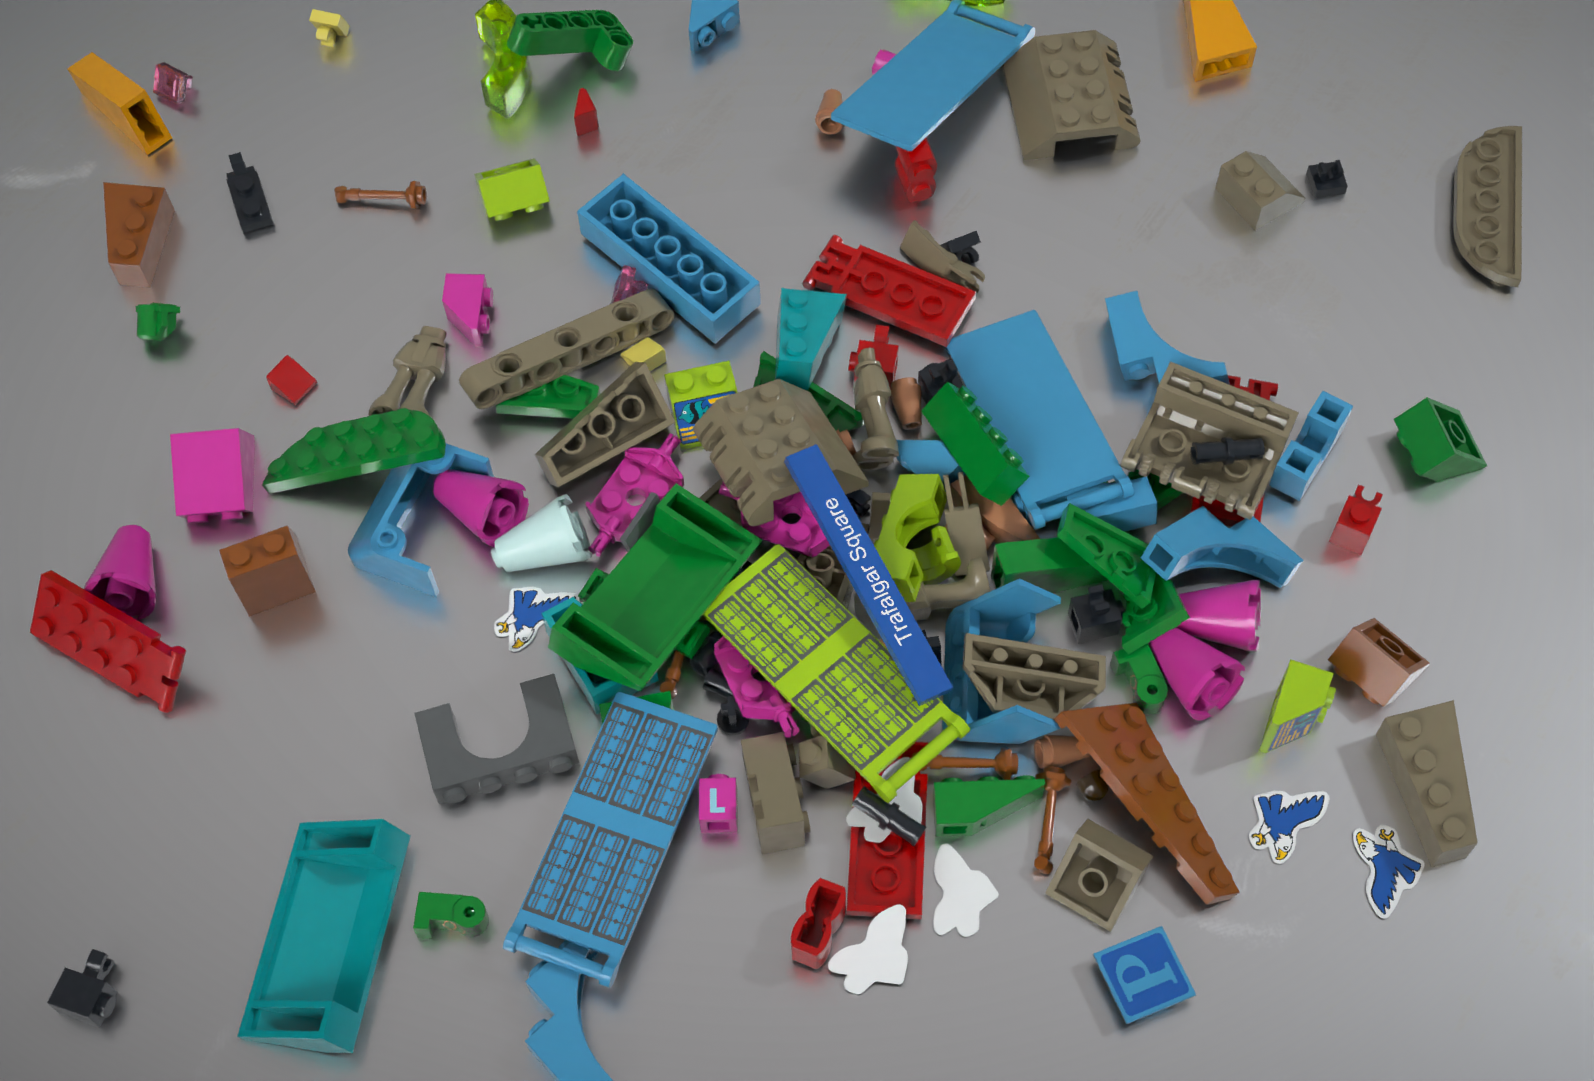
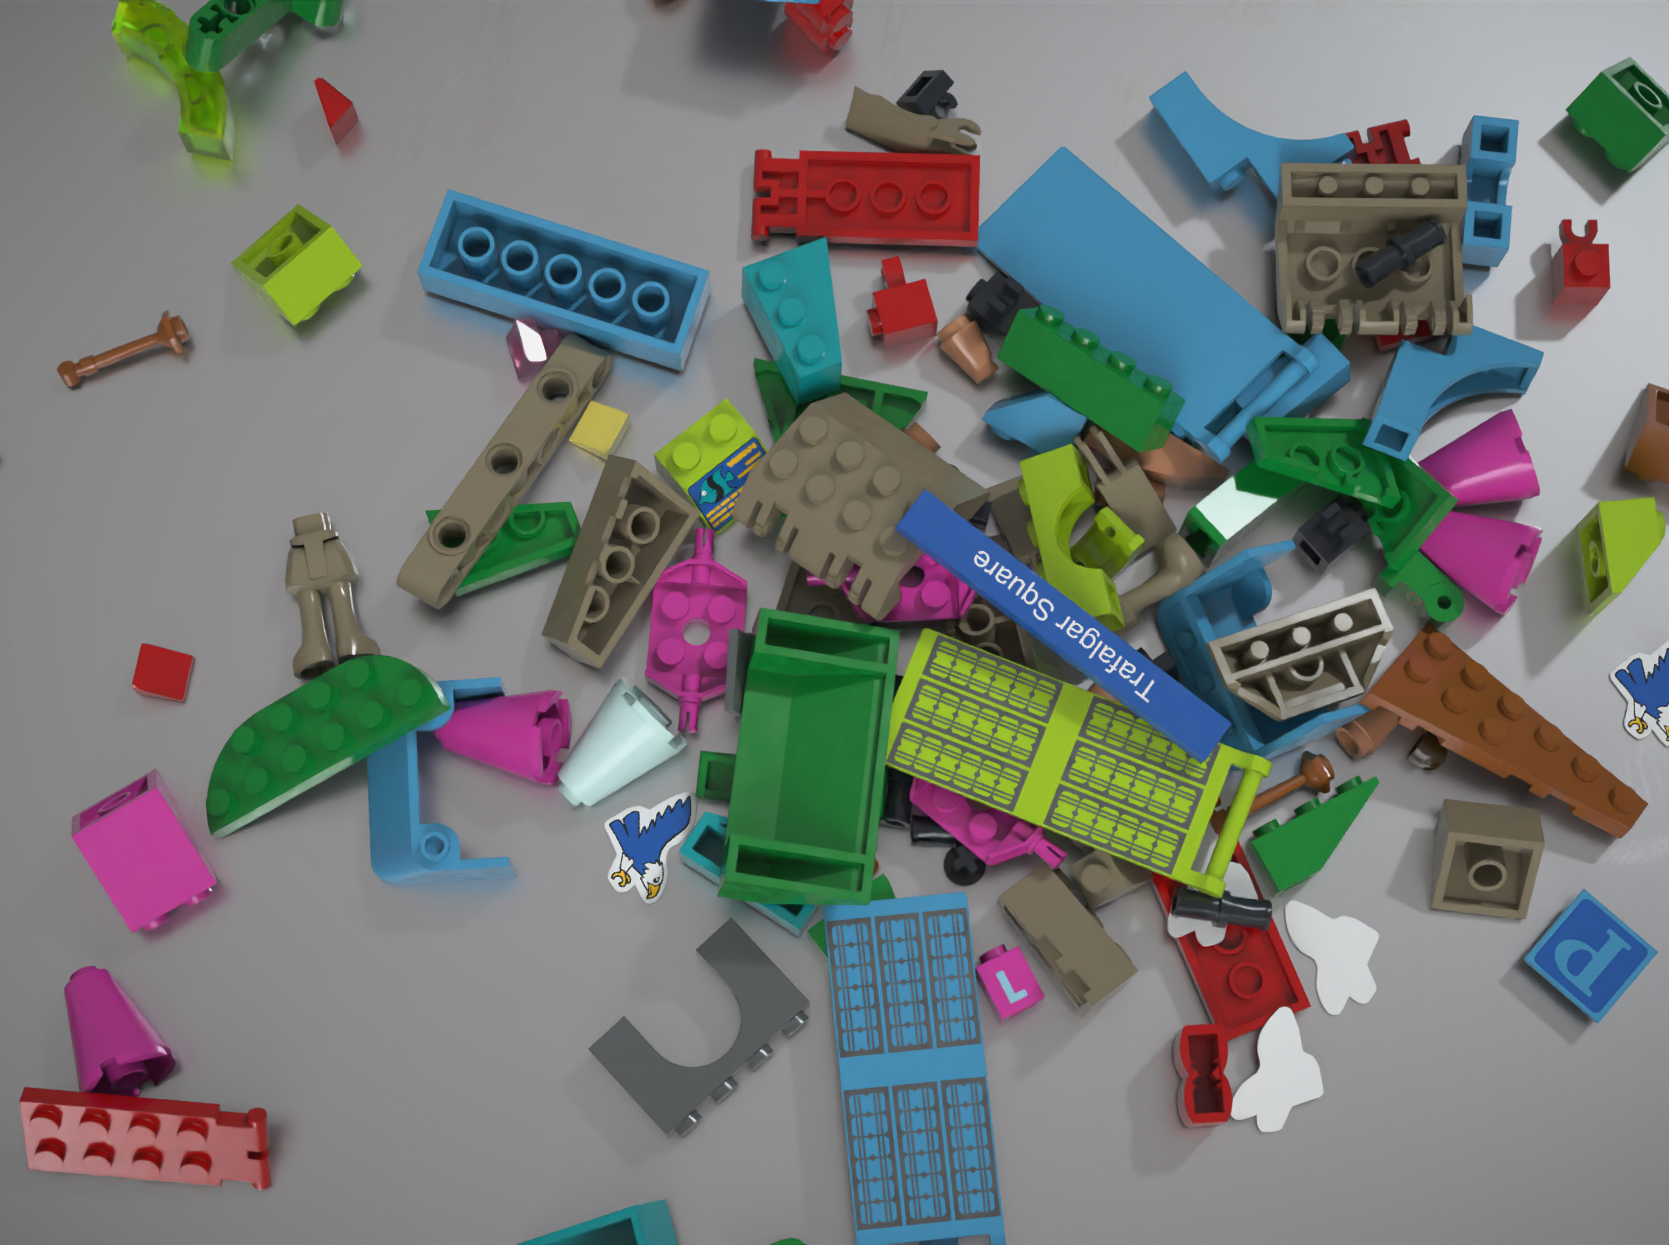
camera: 30 degrees left, 15 degrees up
dark orange slope [219,525,316,617] -> none
dark pink slope [442,273,493,347] -> none
dark tan piece [853,348,899,471] -> none
dark orange piece [1034,766,1072,874] -> none

